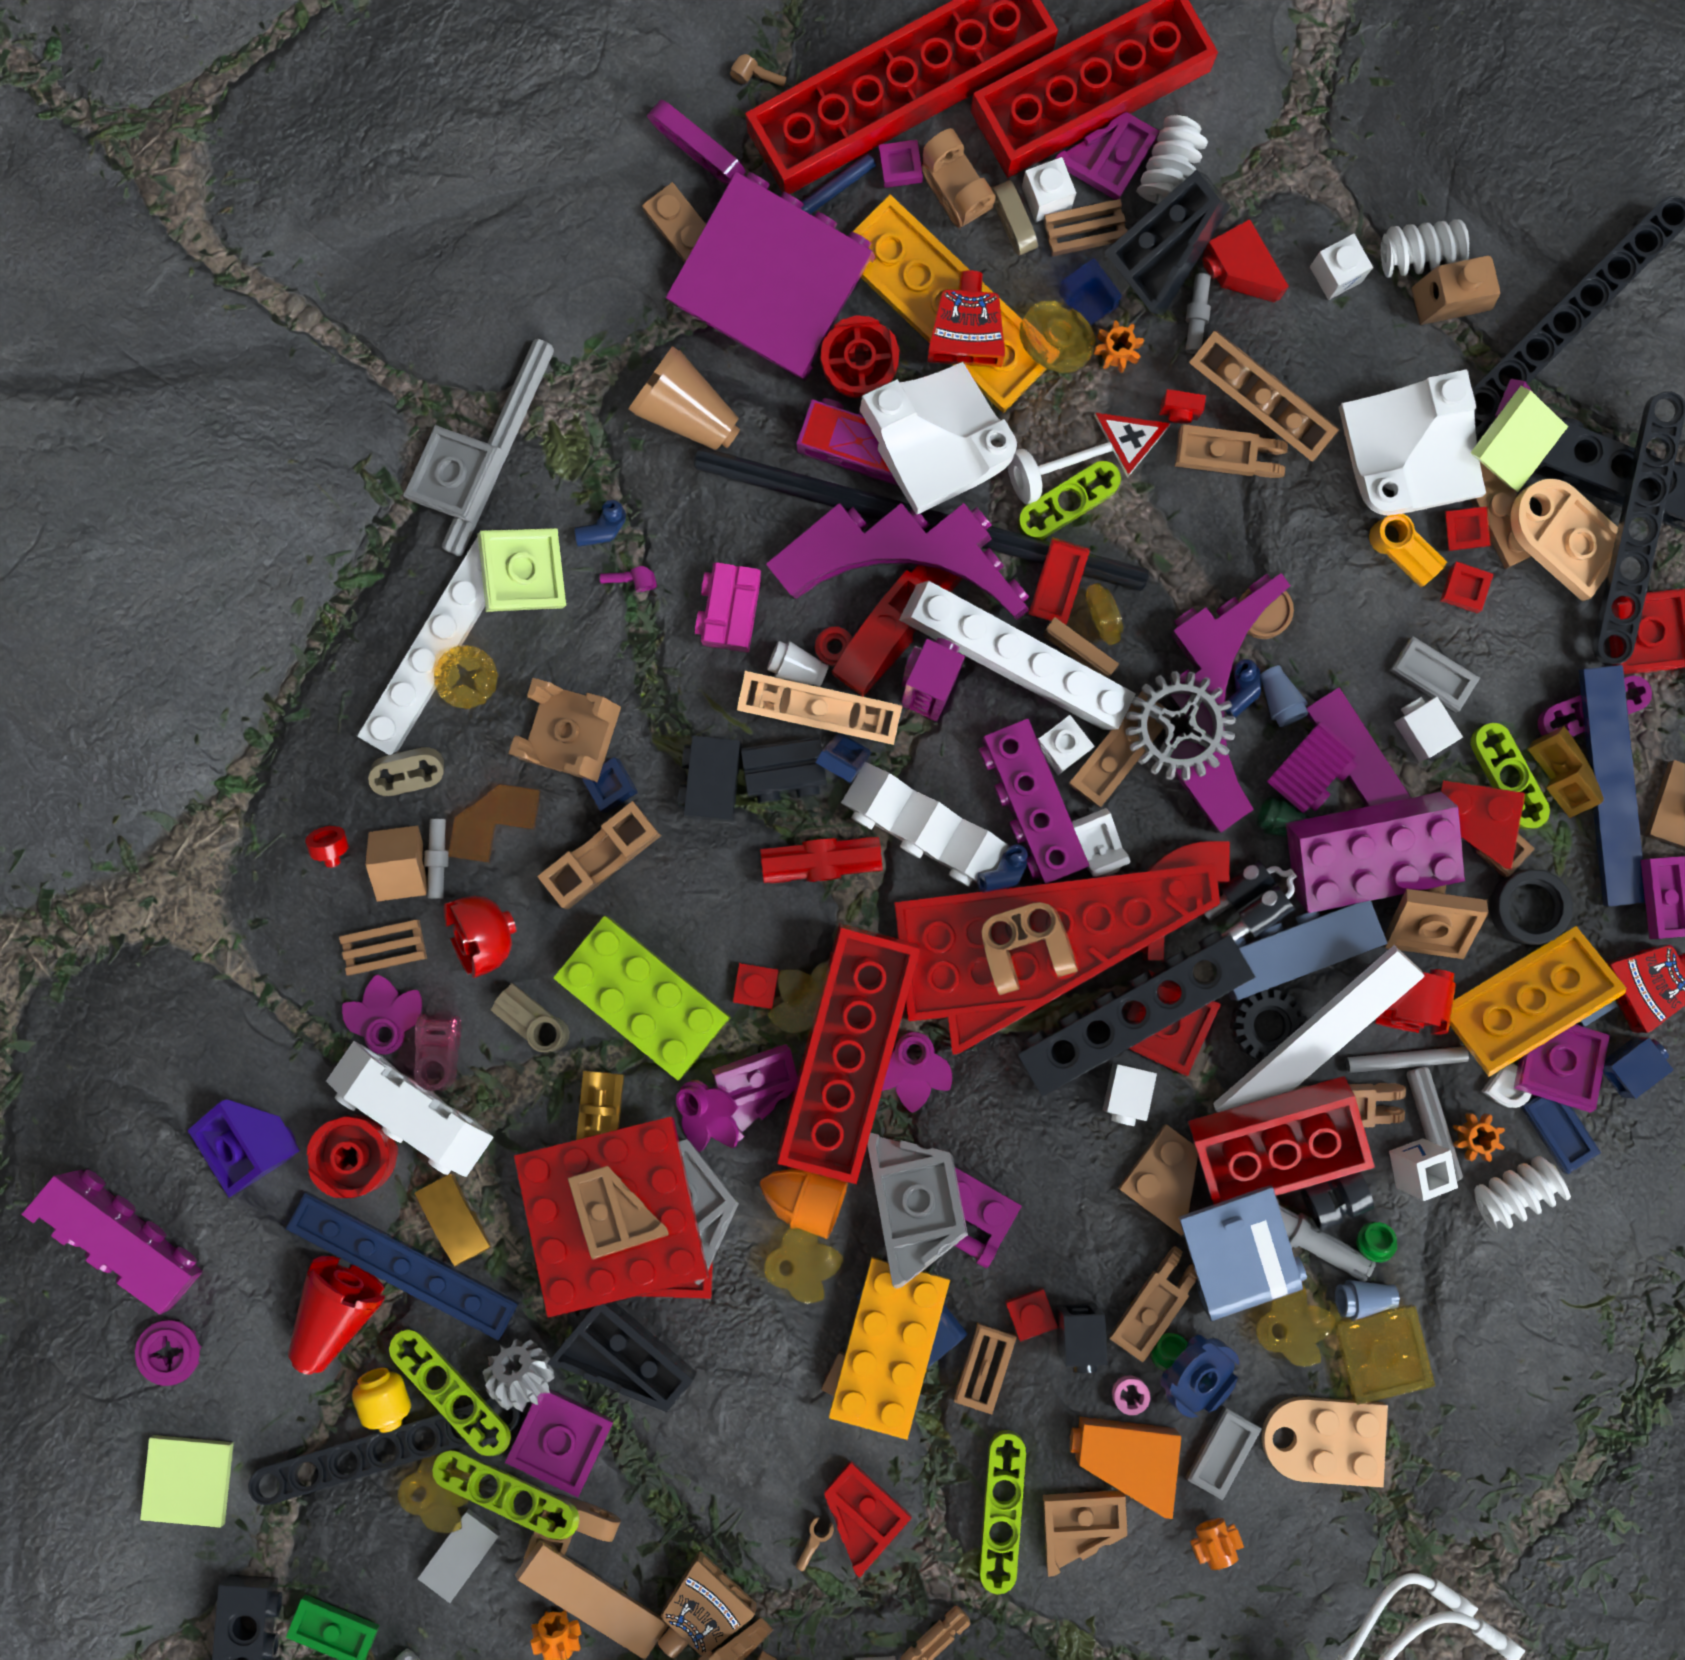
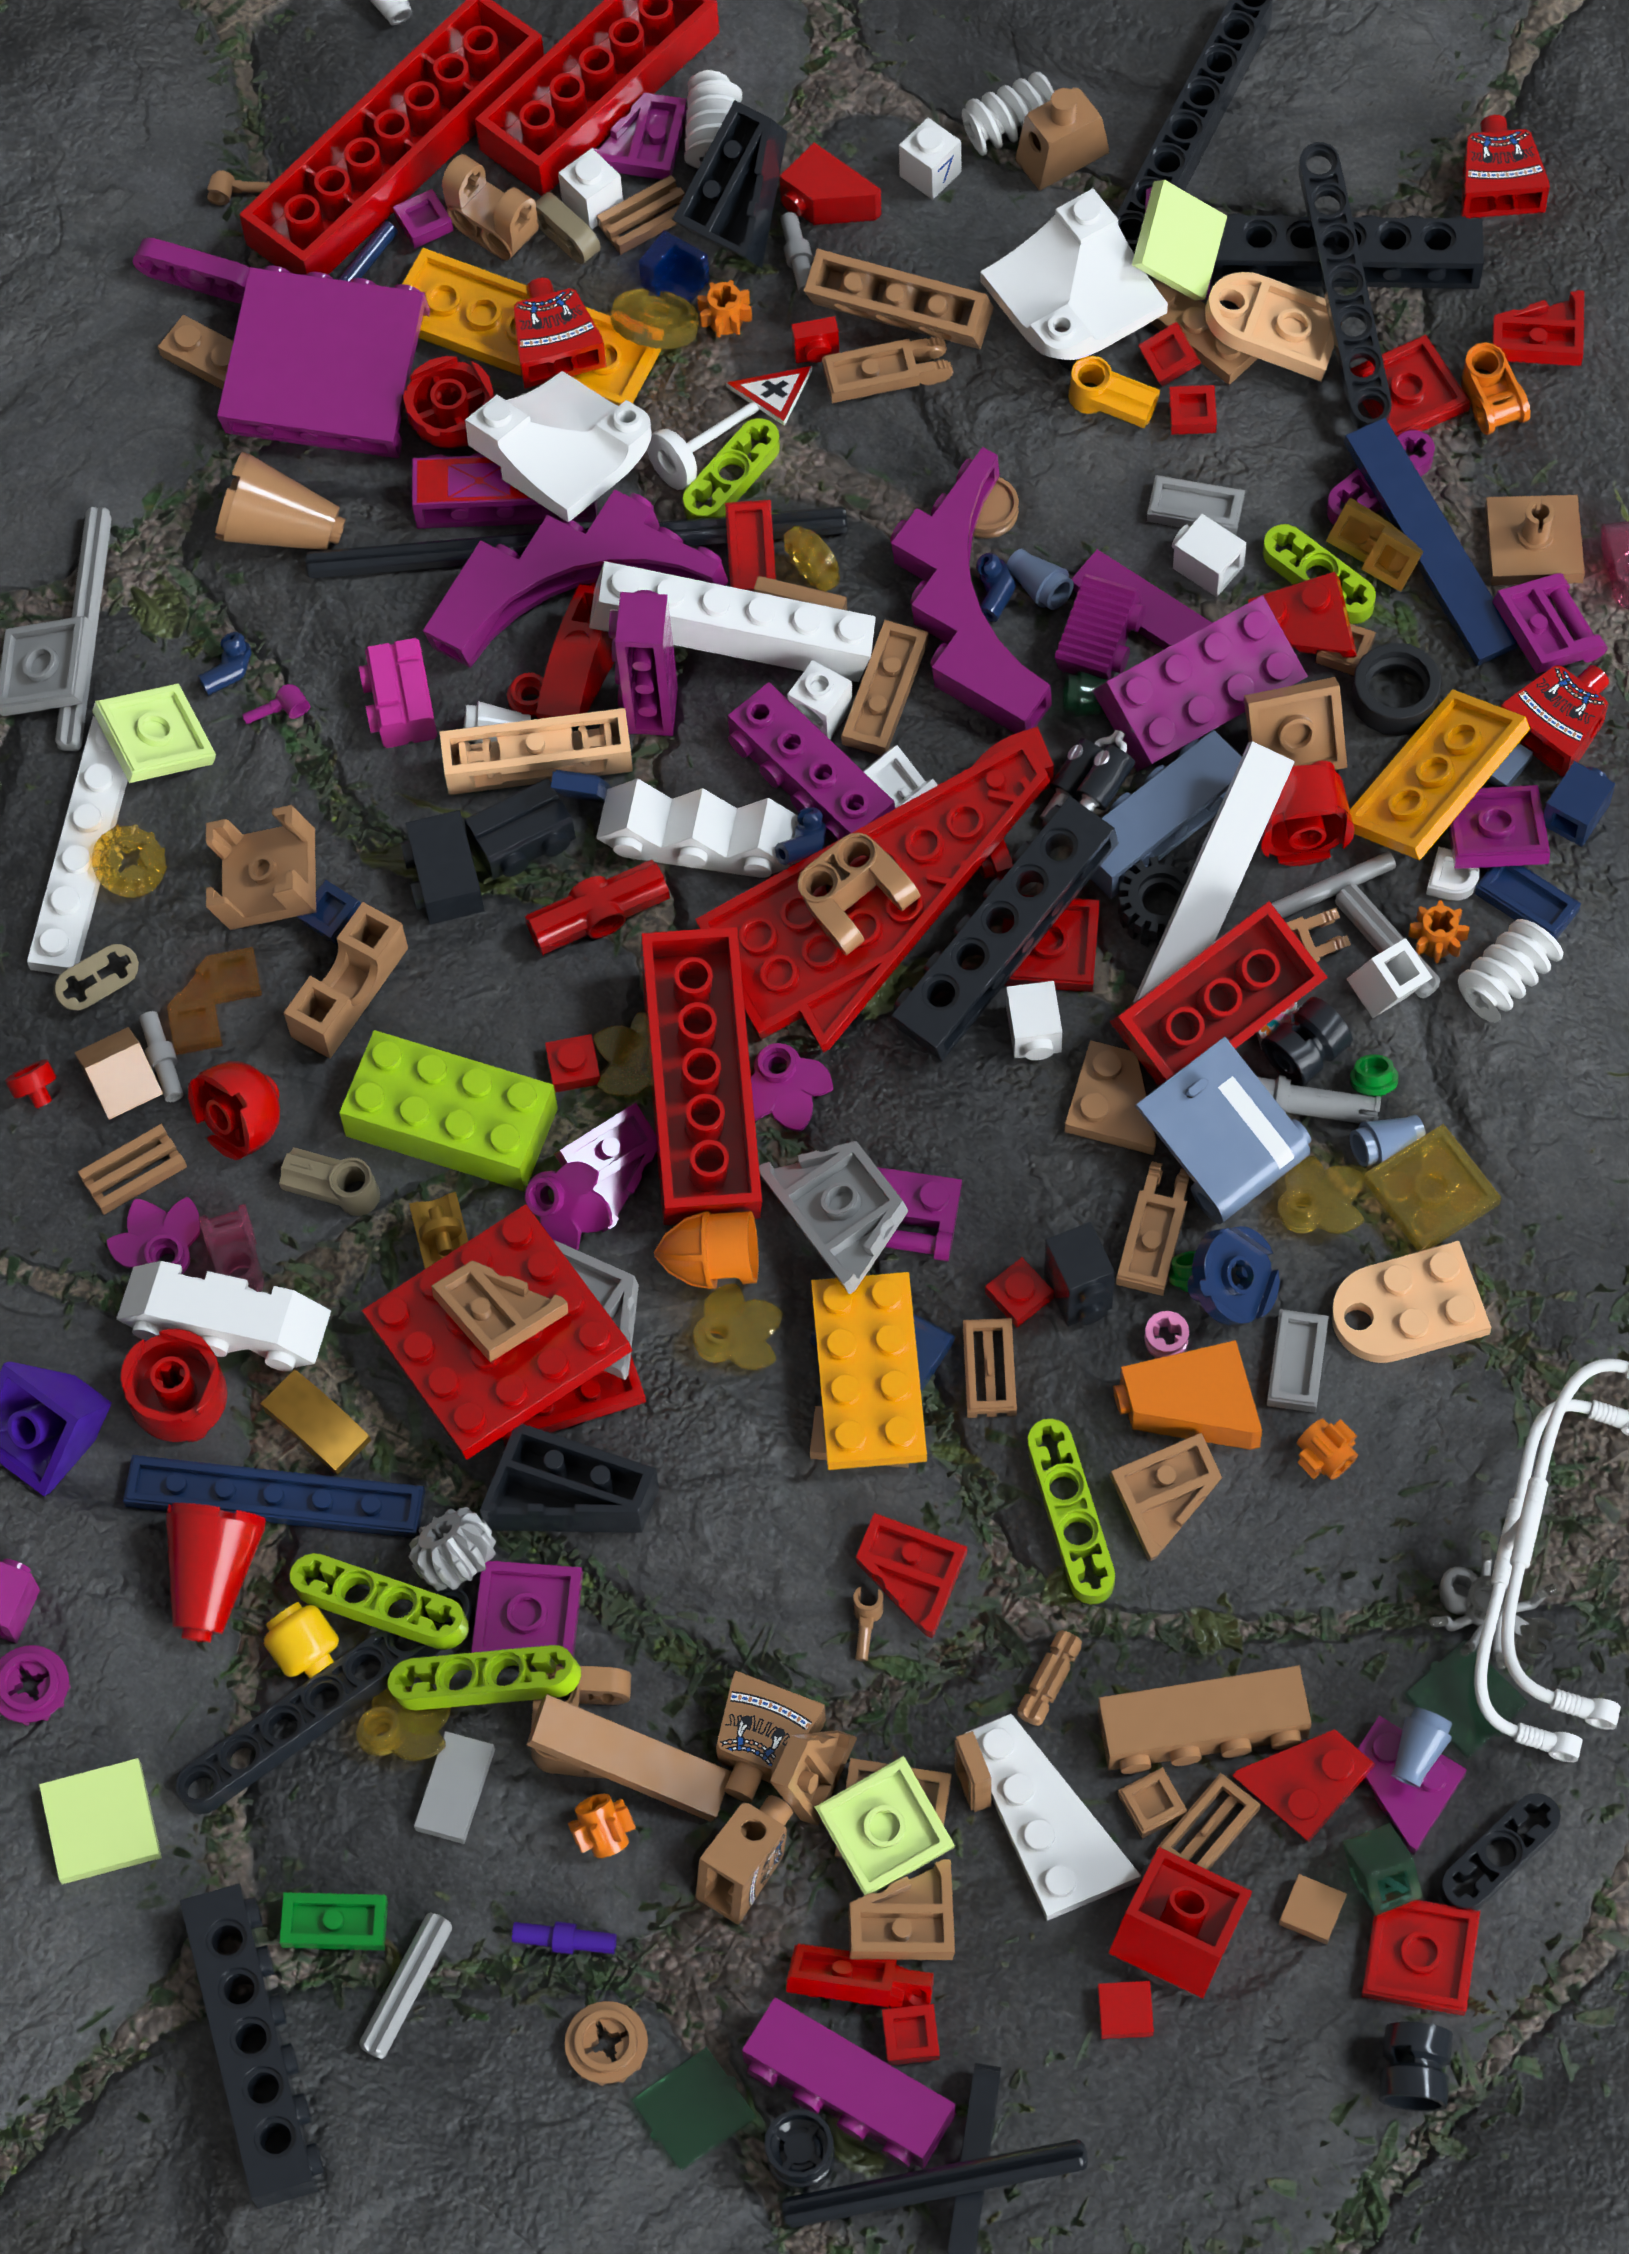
camera: 15 degrees left, 20 degrees down
light grey gear [1125,671,1236,781] -> none

